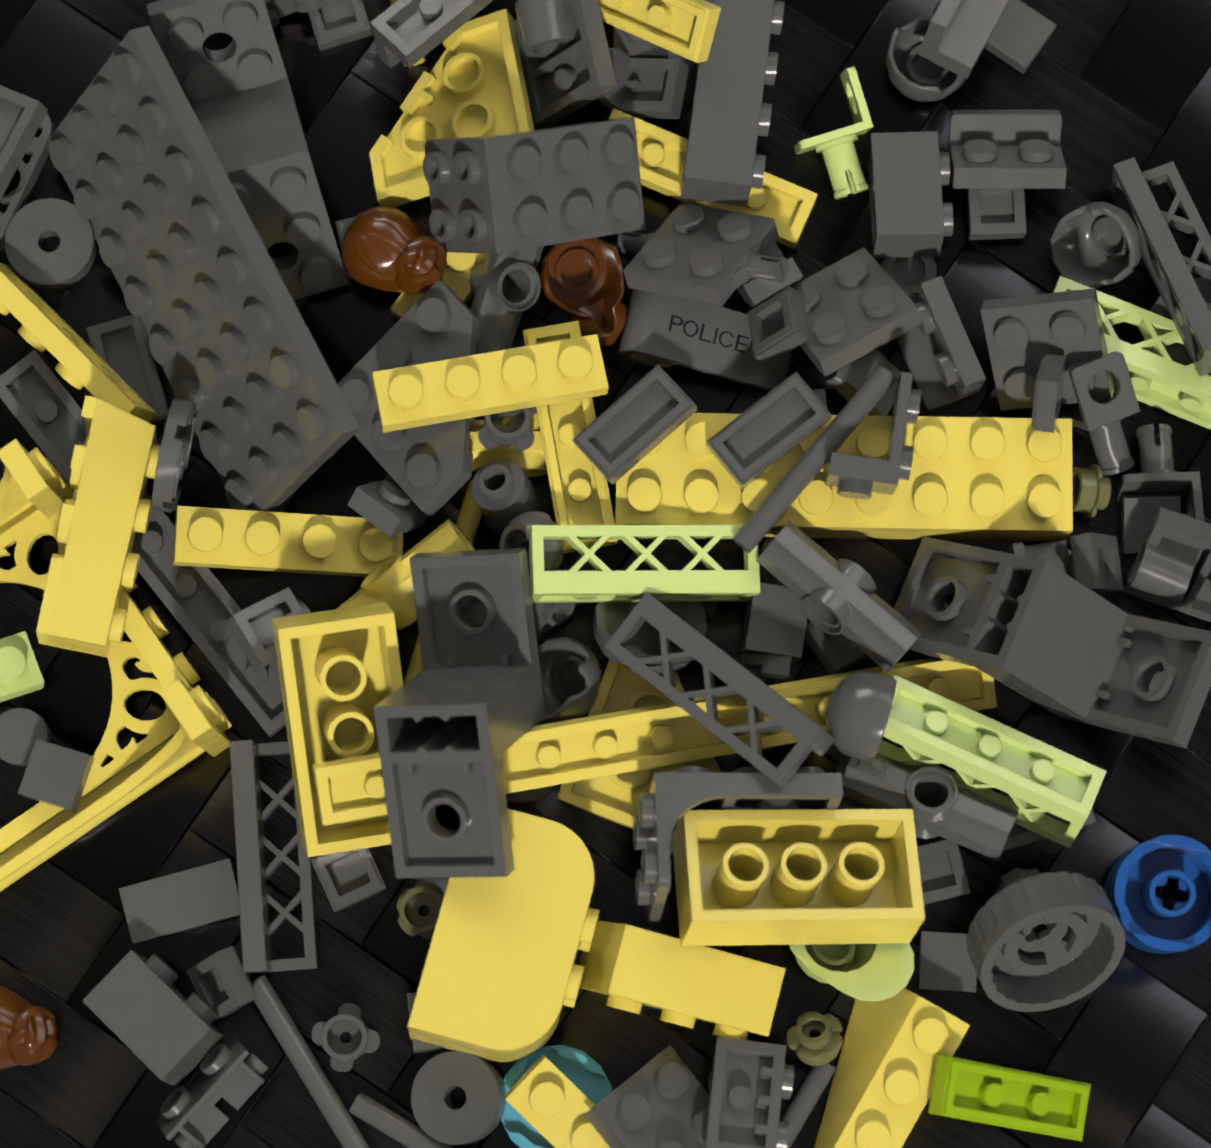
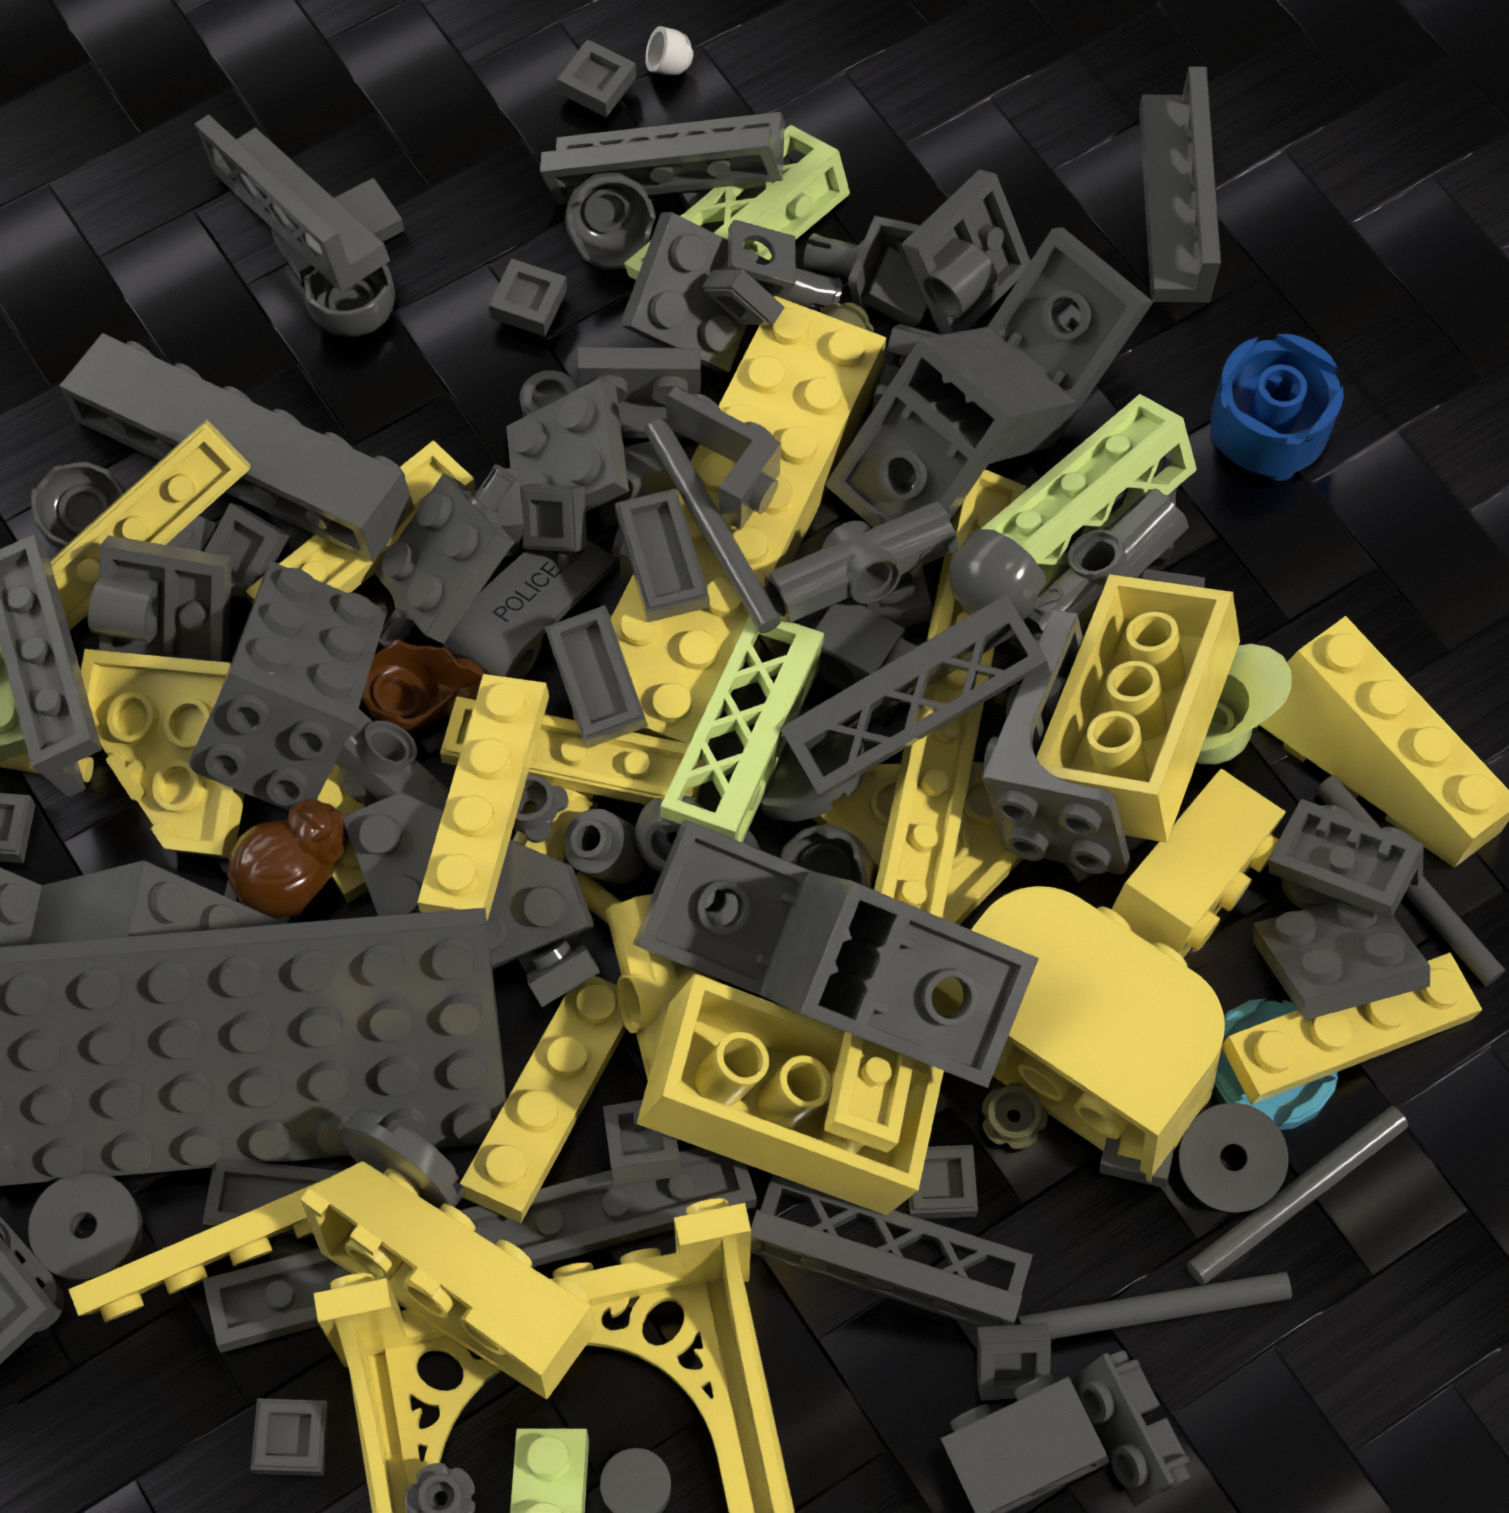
camera: 70 degrees left, 15 degrees down
dark grey tile [18,739,94,812] -> none
dark grey tile [119,858,240,945] -> none
dark grey plate [311,1003,380,1072] -> none
olive plate [786,1011,843,1066] -> none
yellowish green bracket [794,66,873,199] -> none
dark grey brick [867,131,953,258] -> none
dark grey tile [917,931,977,993] -> none
lime tile [928,1055,1091,1141] -> none
dark grey bracket [947,110,1067,189] -> none
dark grey piece [966,868,1126,1012] -> none

